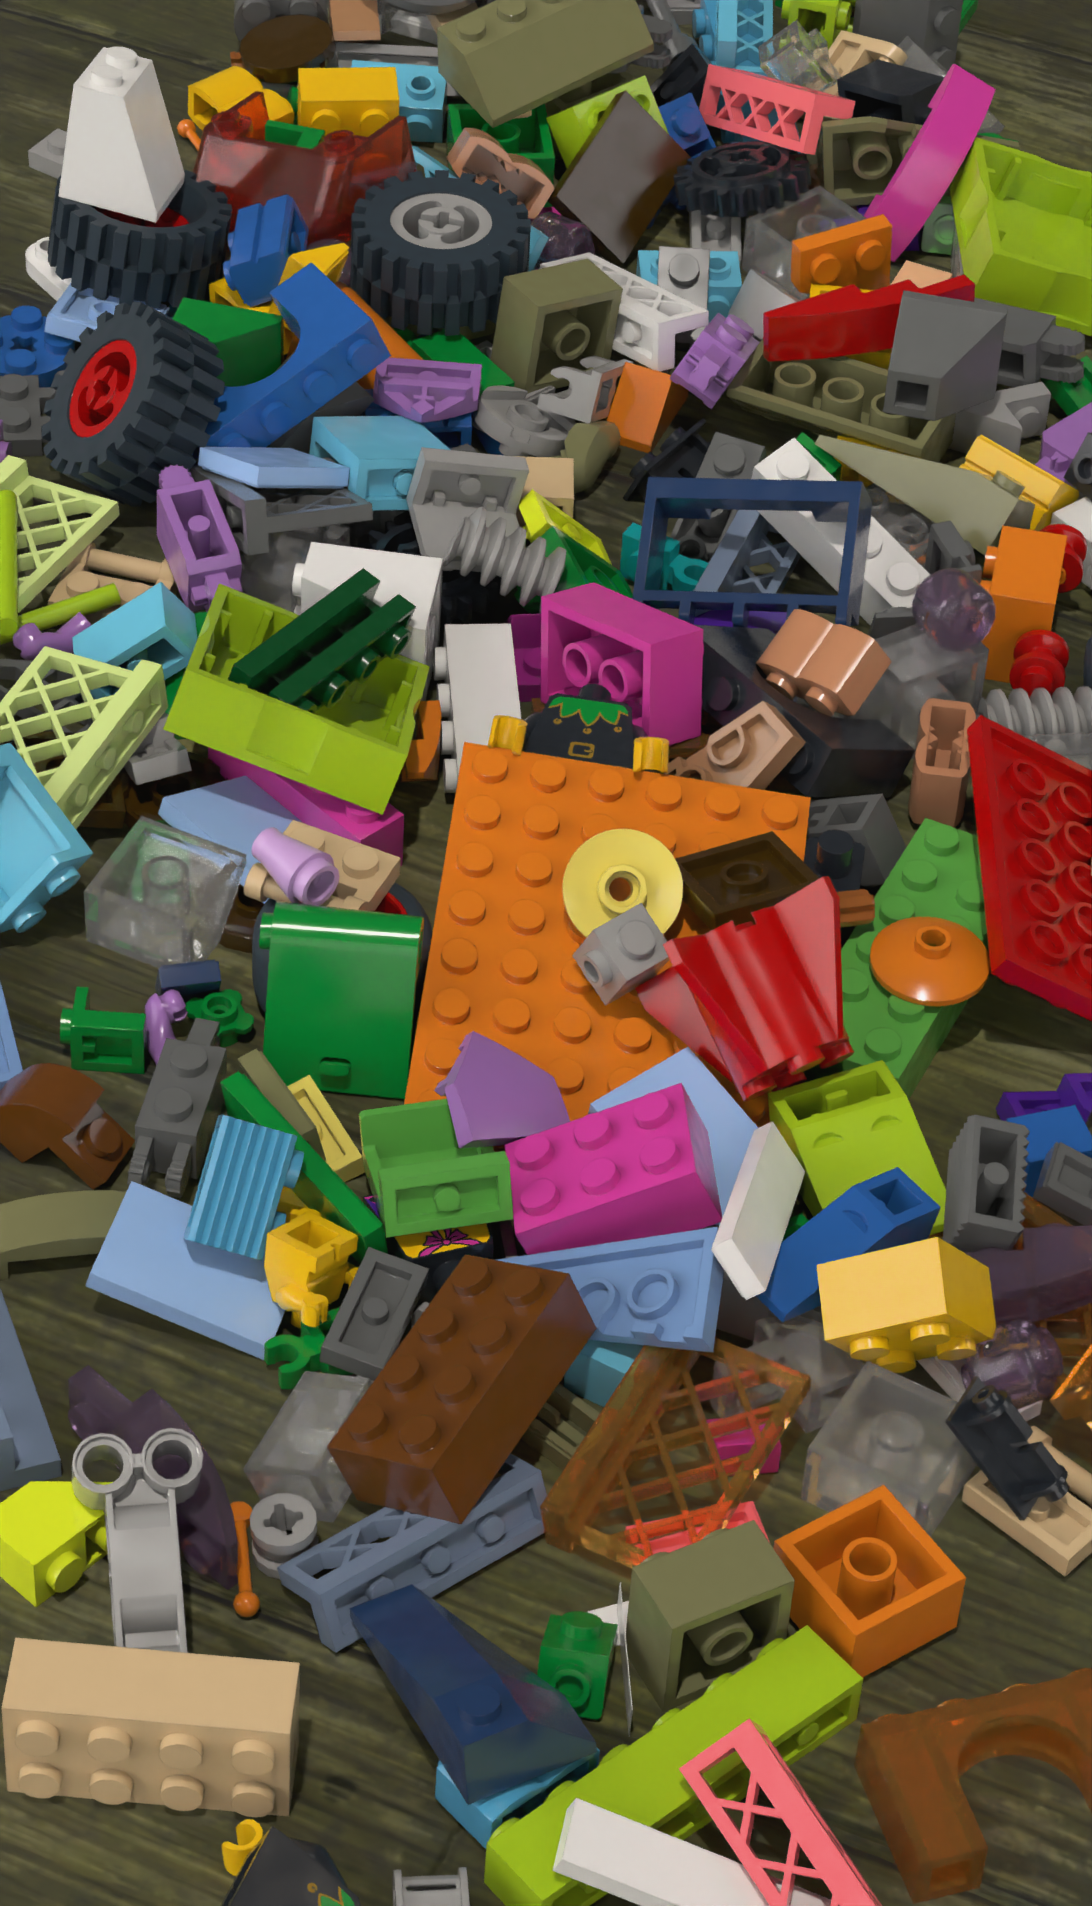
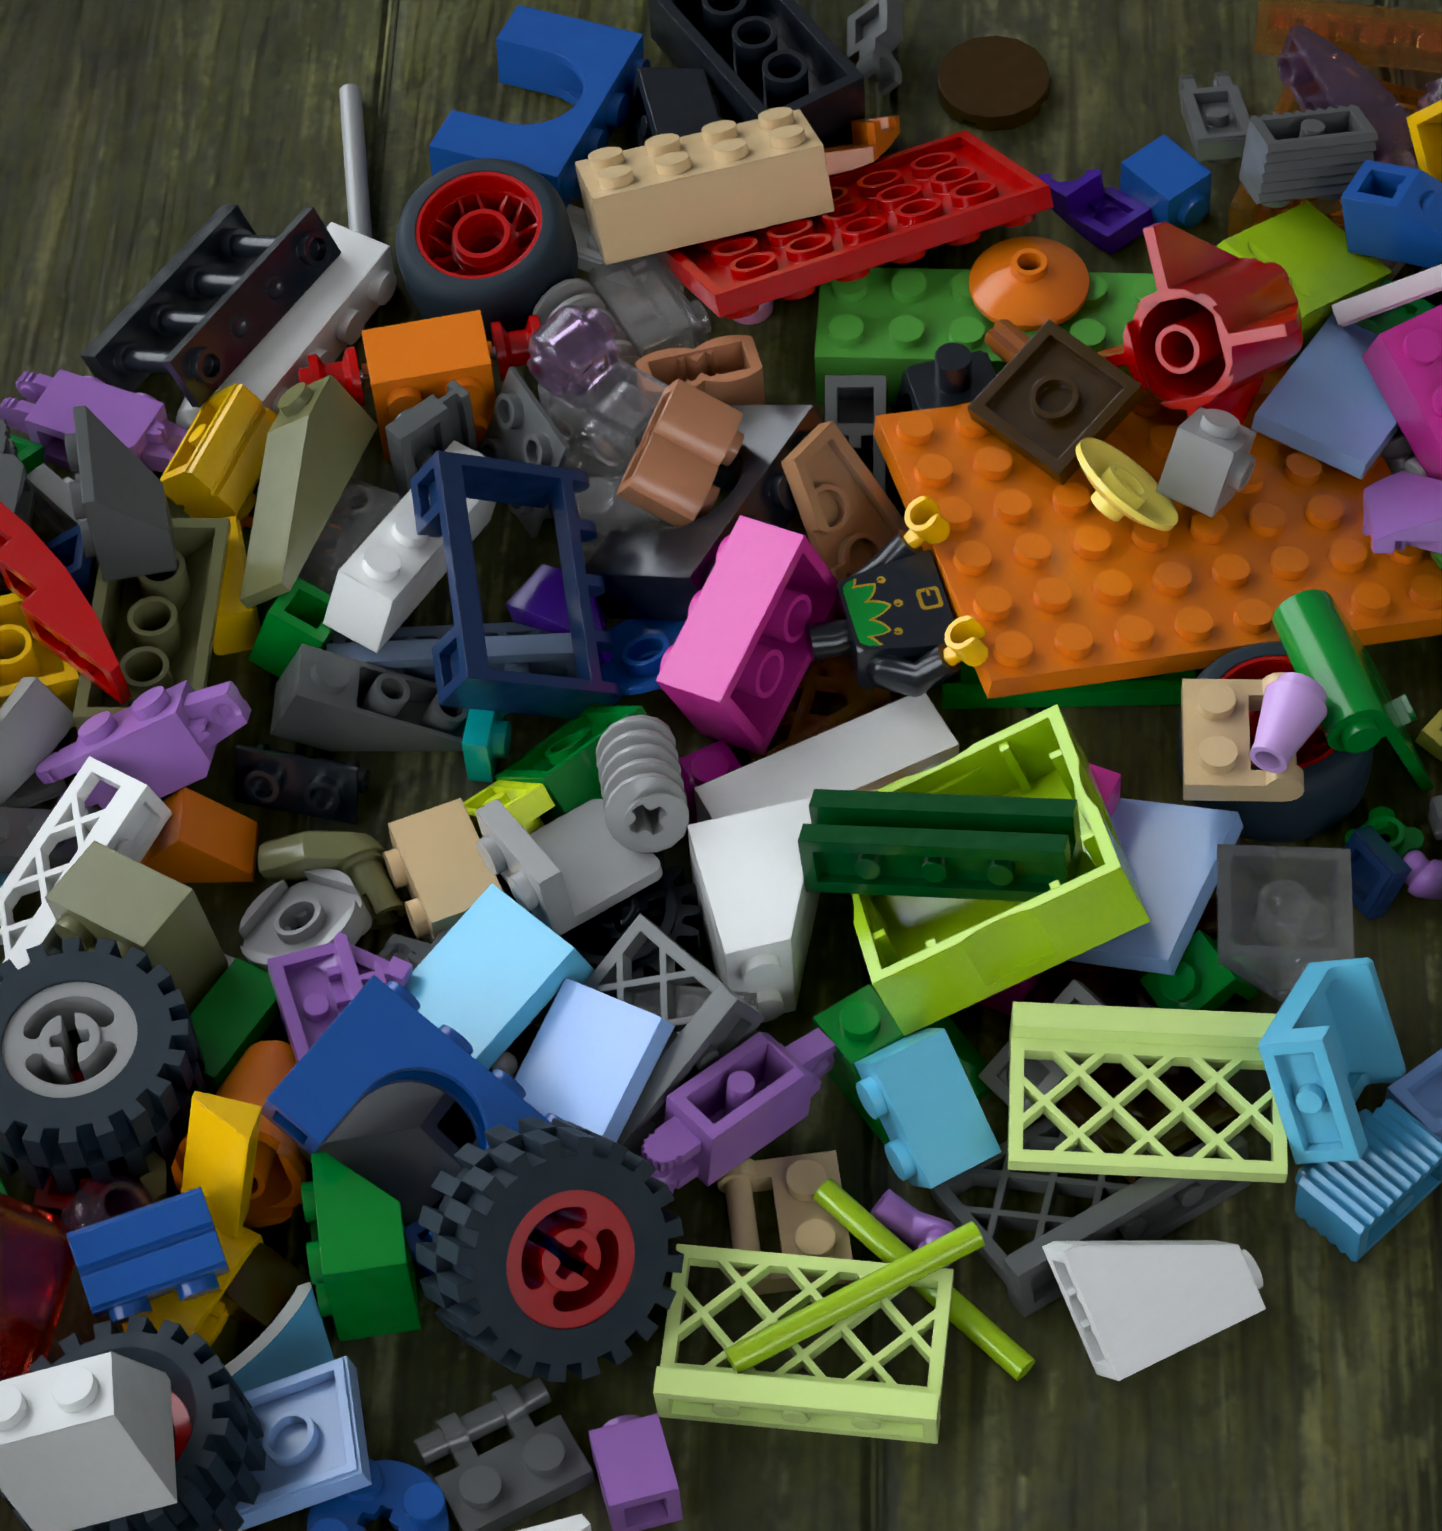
camera: 105 degrees left, 10 degrees up
light grey hinge [537,356,633,423] -> none

